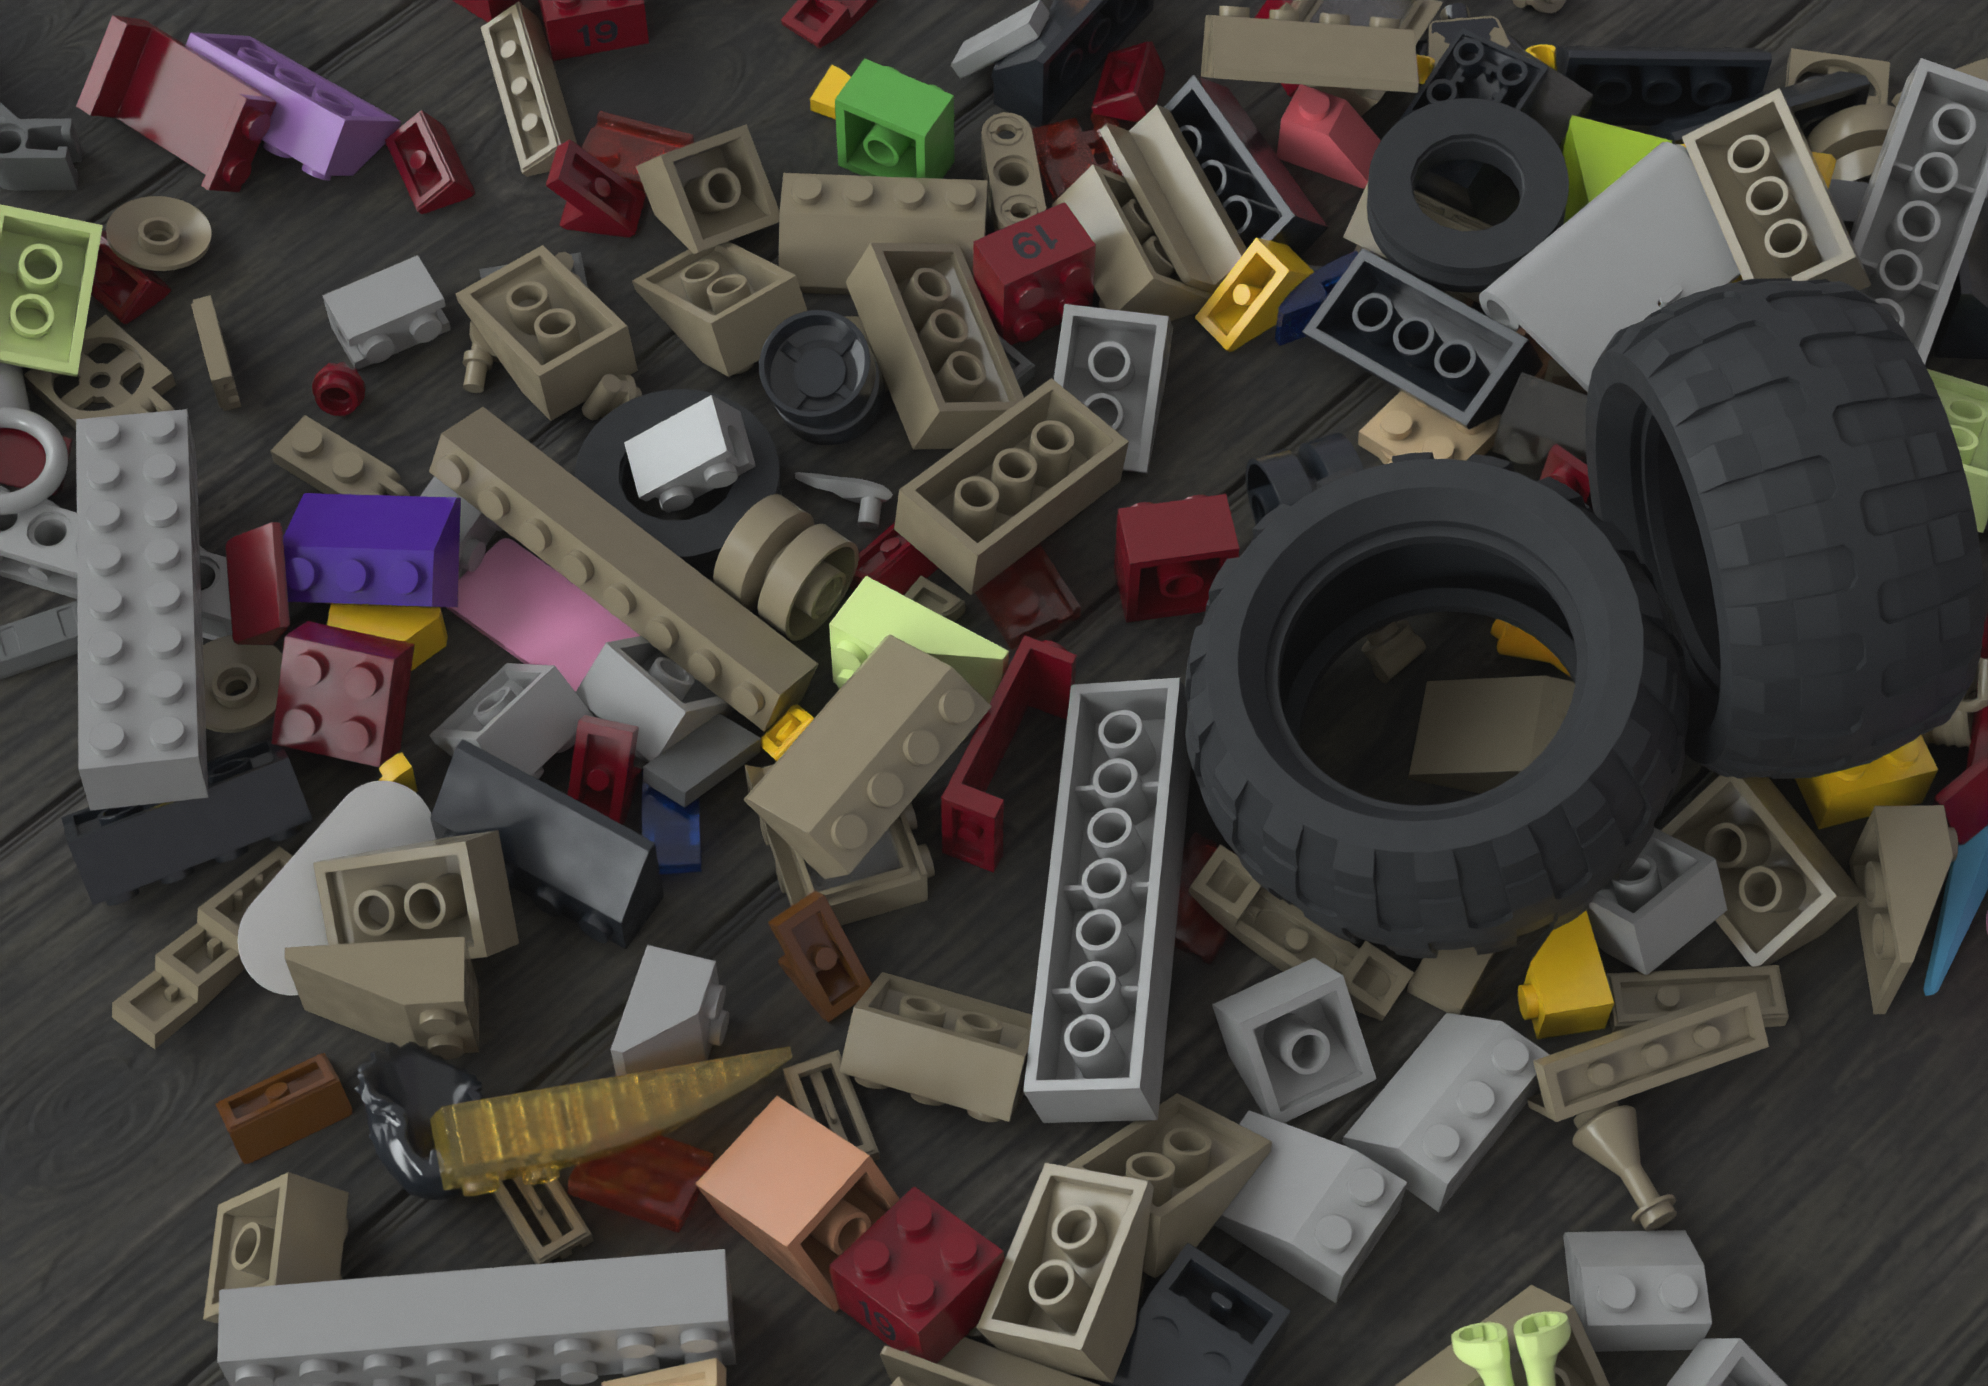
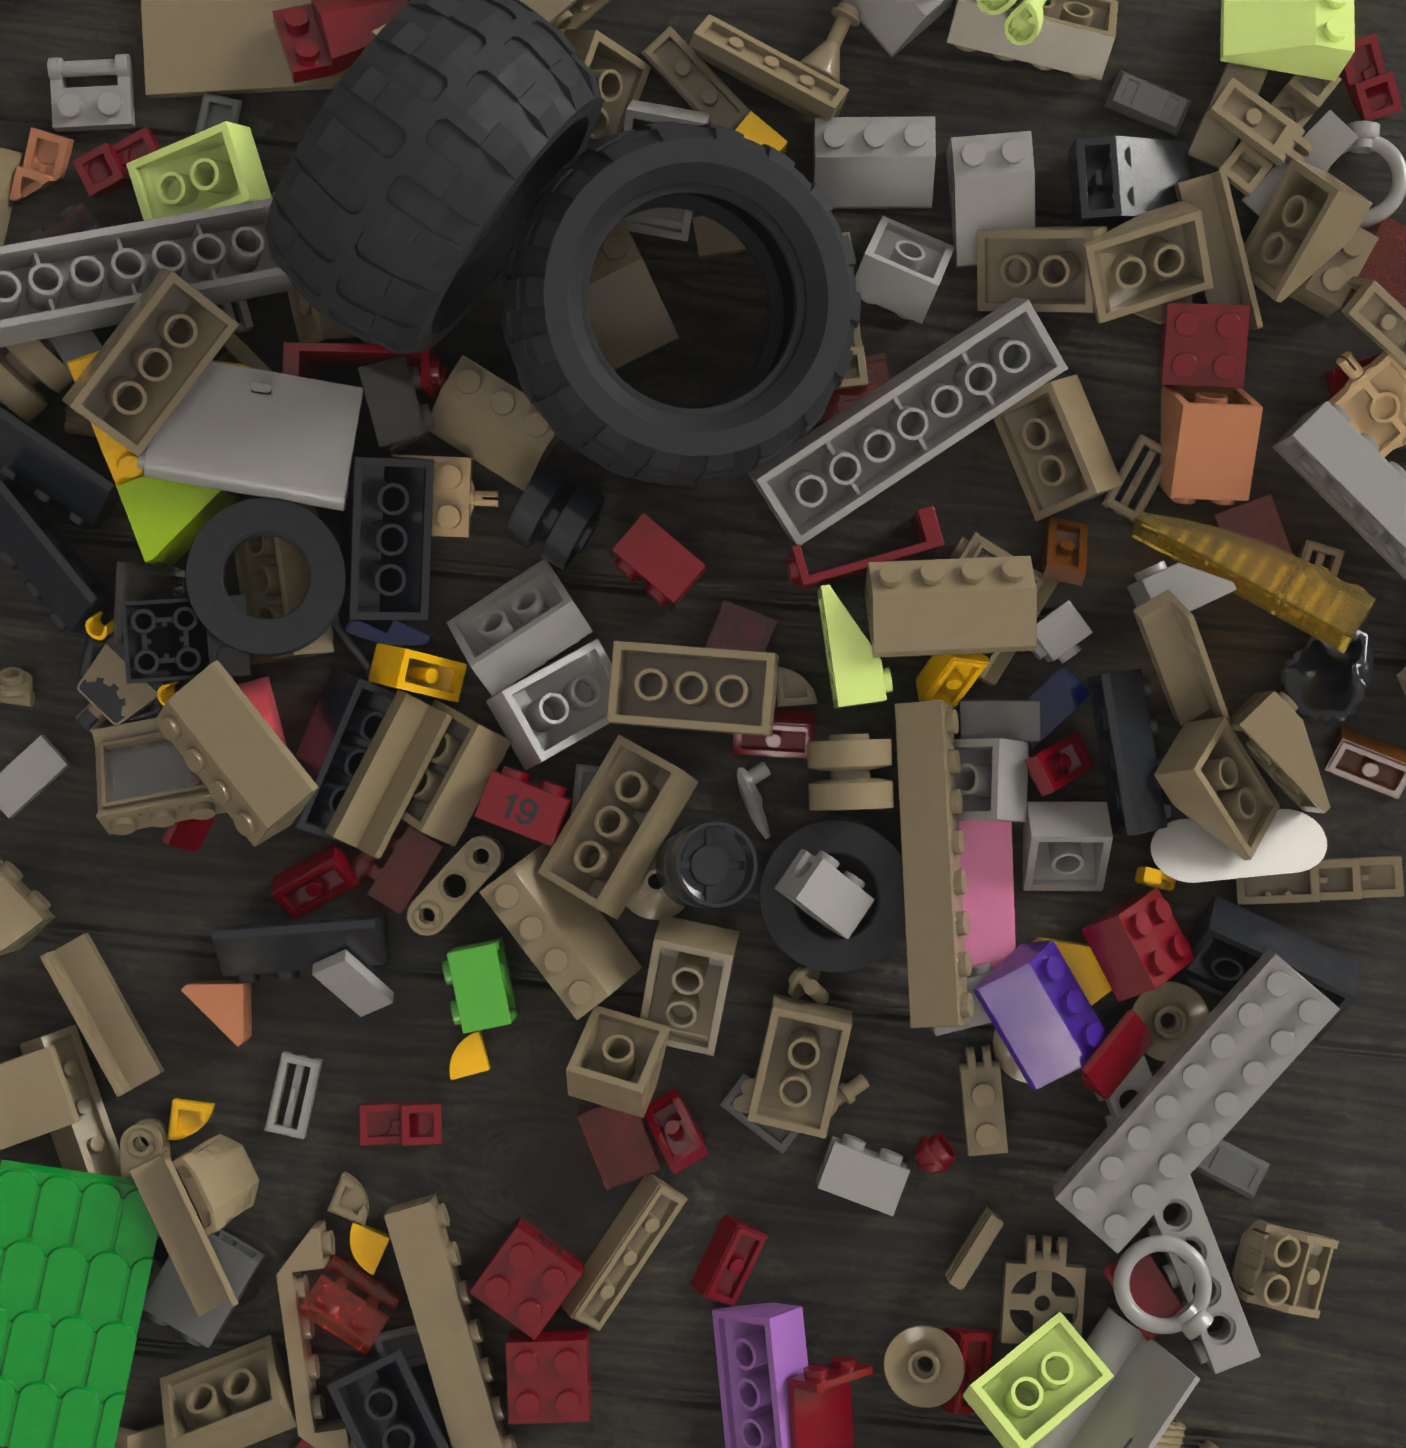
camera: 125 degrees left, 30 degrees up
none -> light grey slope [446,559,593,697]
none -> light grey brick [1031,600,1093,663]
none -> dark tan panel [1133,589,1231,726]

